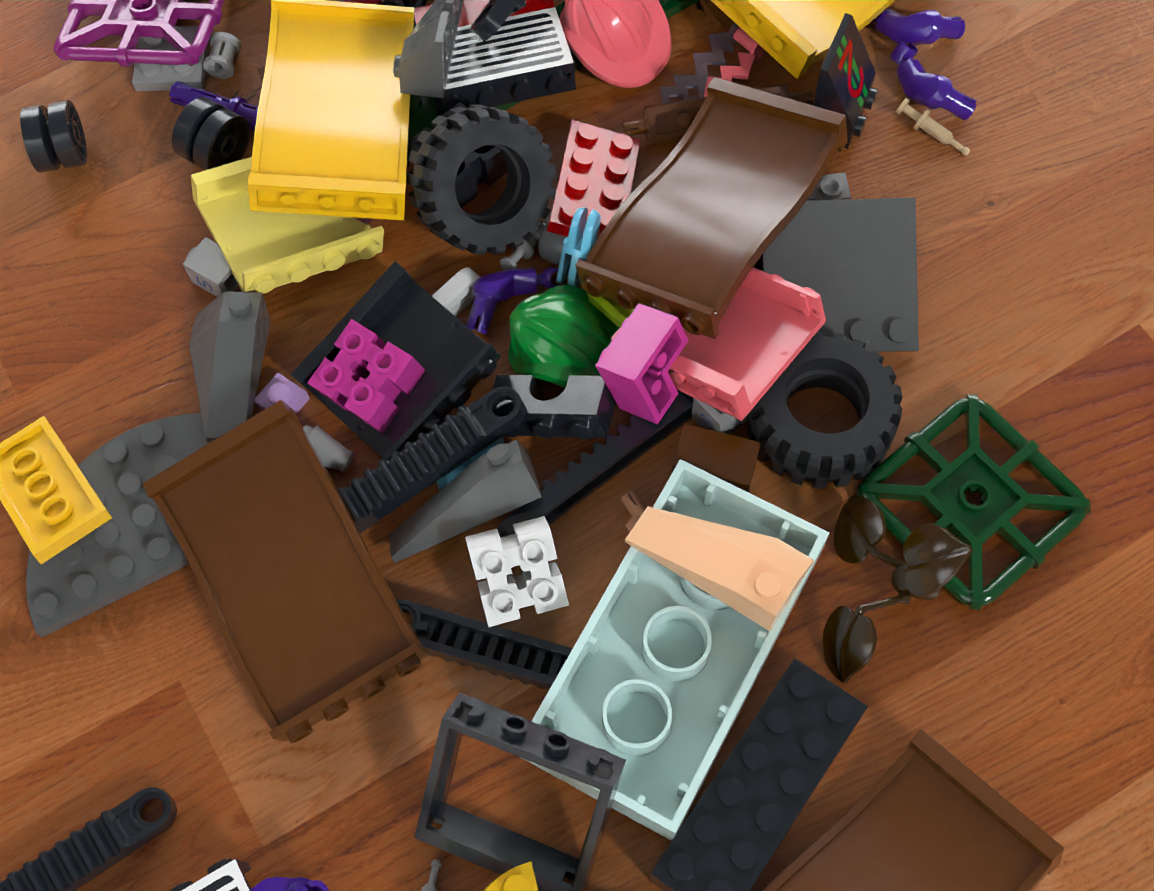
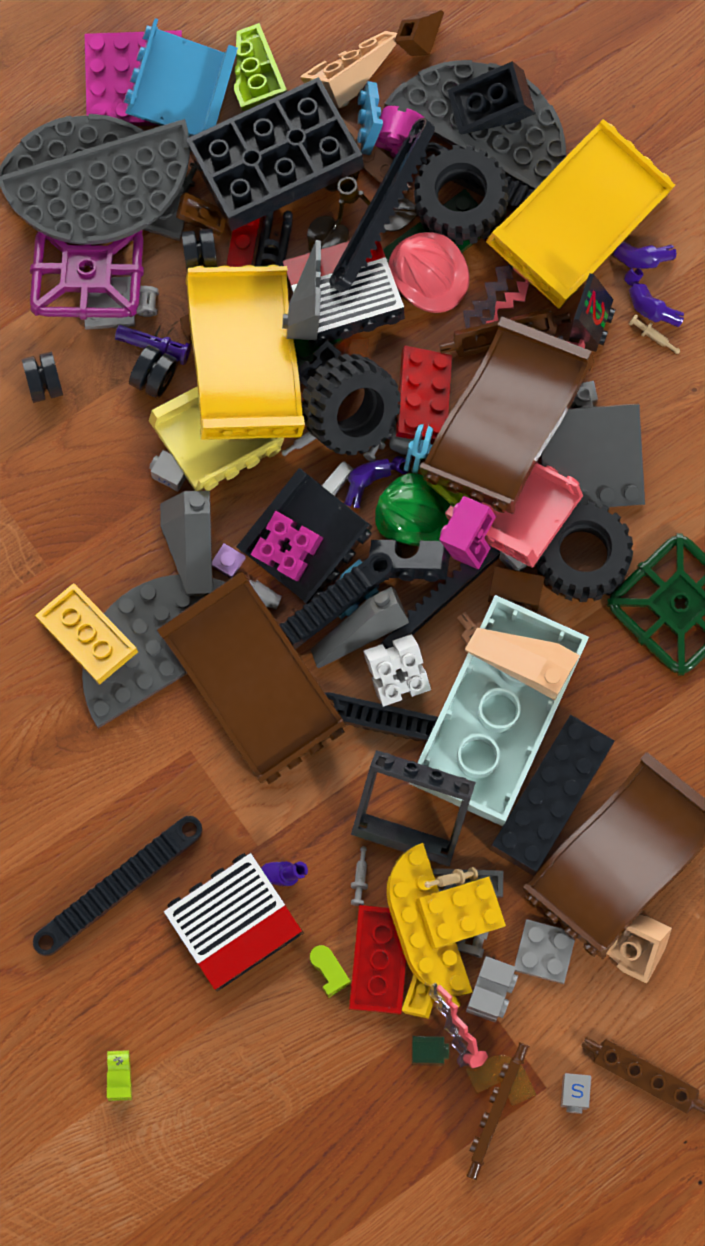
camera: 10 degrees left, 10 degrees up
dark brown plant [823,496,973,683] -> none
none -> light grey piece [282,432,316,456]

